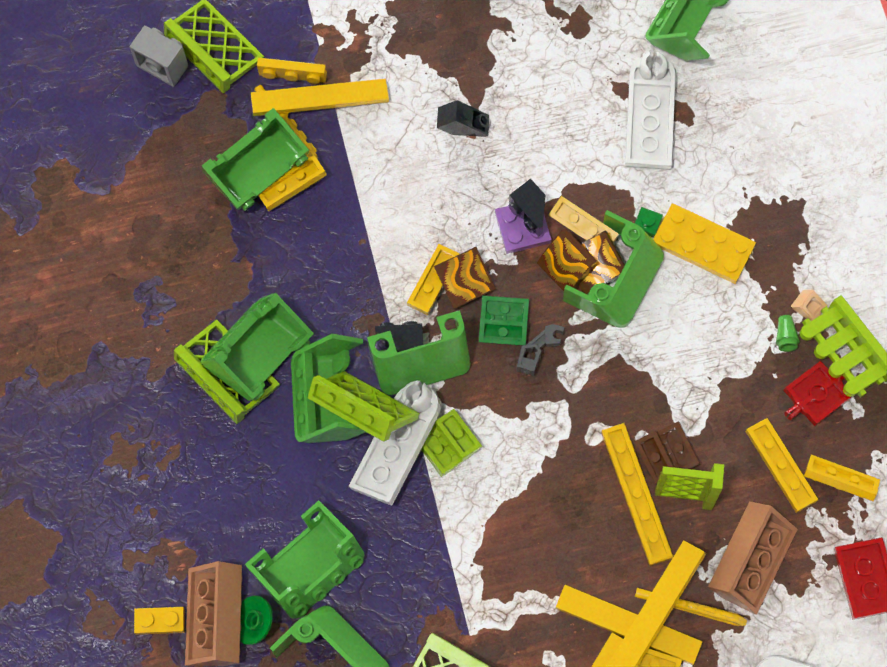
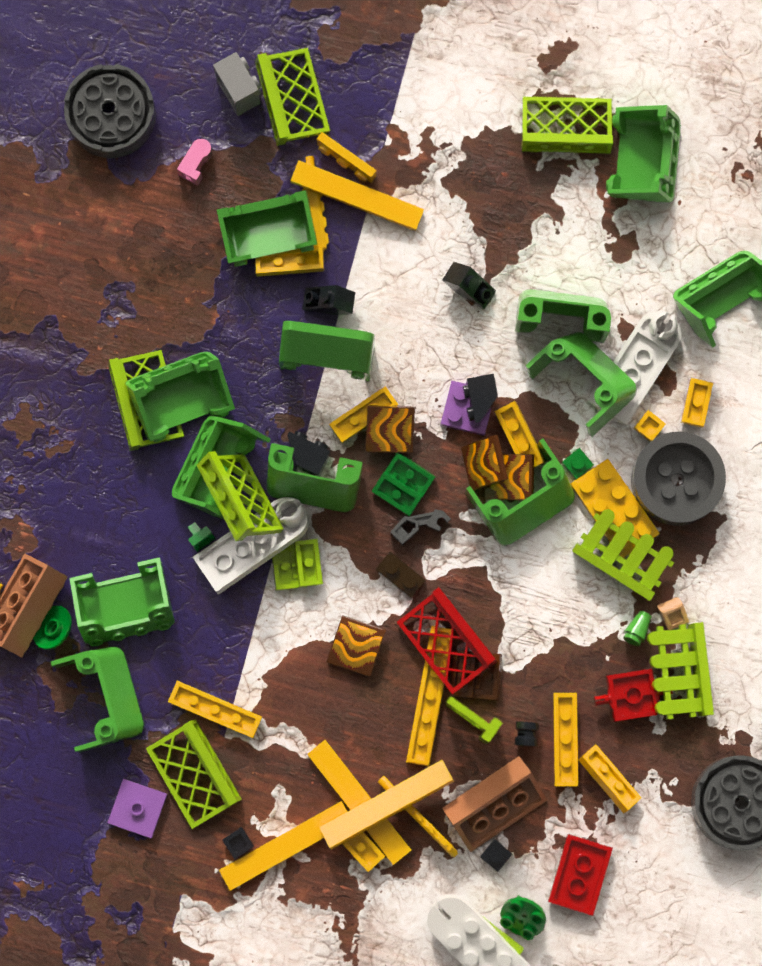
camera: 25 degrees right, 10 degrees up
none -> dark grey brick [64,64,156,158]
none -> yellow plate [168,681,262,738]
none -> bright pink leg [177,139,212,186]
none -> green tile [188,522,216,552]
none -> bright green windscreen [279,321,375,381]
none -> black slope [302,285,356,315]
none -> slope [327,615,386,677]
none -> dark brown plate [376,552,426,598]
none -> red fence [397,587,498,695]
none -> black plate [480,839,512,872]
none -> green plate [500,895,547,940]
none -> bright green windscreen [514,289,611,343]
none -> black wheel [514,721,539,747]
none -> bright green windscreen [525,332,637,437]
none -> lime fence [572,509,674,601]
none -> dark grey brick [631,431,726,526]
none -> yellow plate [633,410,666,442]
none -> yellow plate [681,378,713,428]

